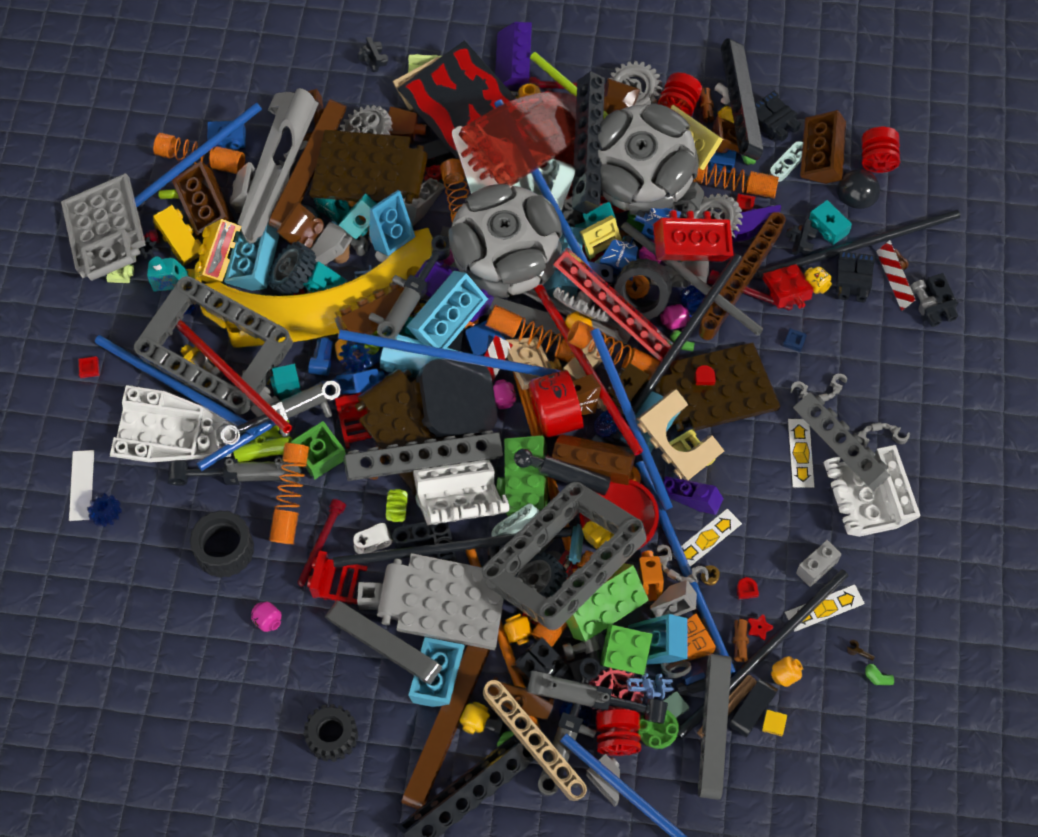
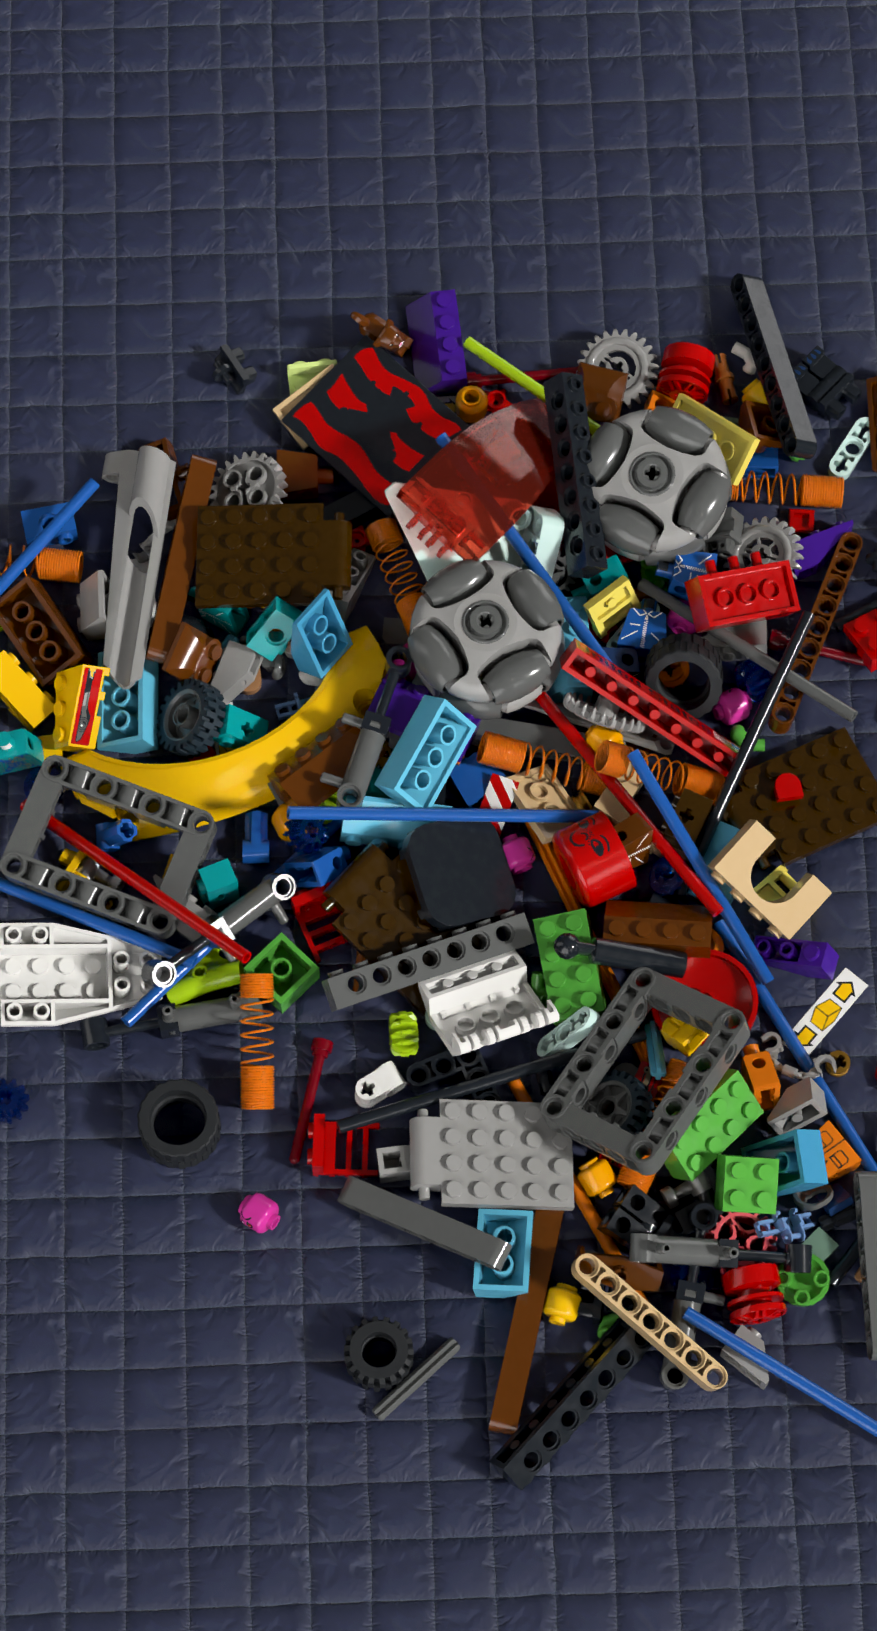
camera: 10 degrees left, 5 degrees up
none -> blue piece [95,819,137,853]
none -> reddish brown animal [350,312,414,358]
none -> dark grey axle [372,1337,460,1421]

